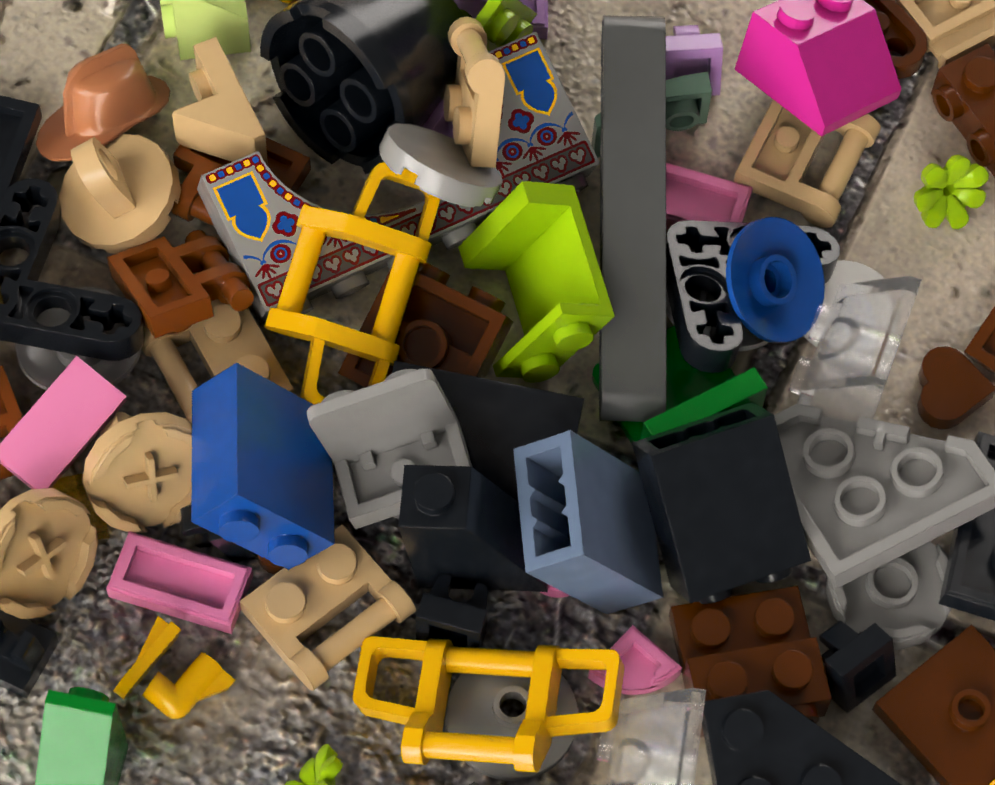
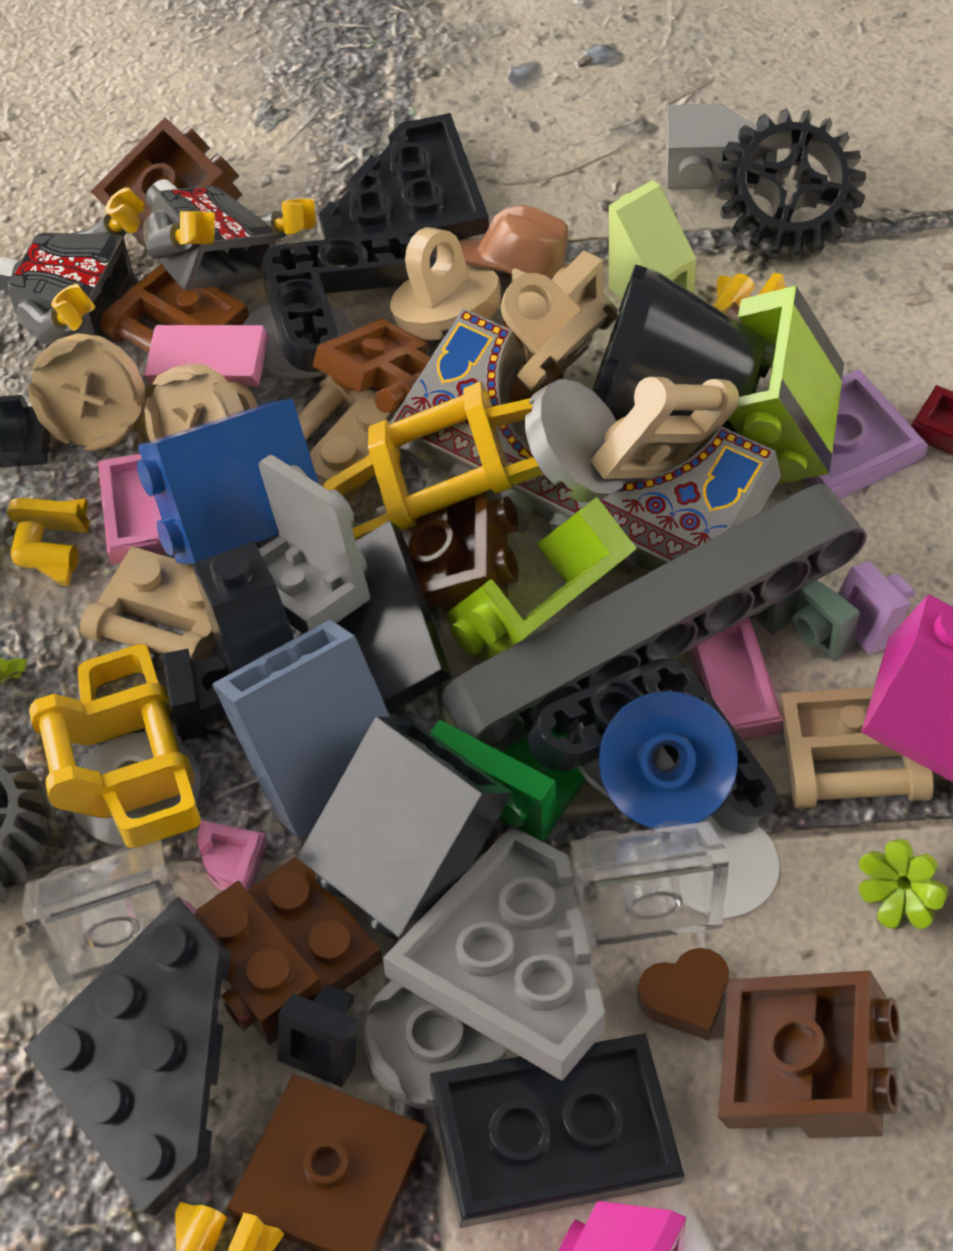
camera: 70 degrees right, 10 degrees down
none -> tan tile [501,273,618,392]

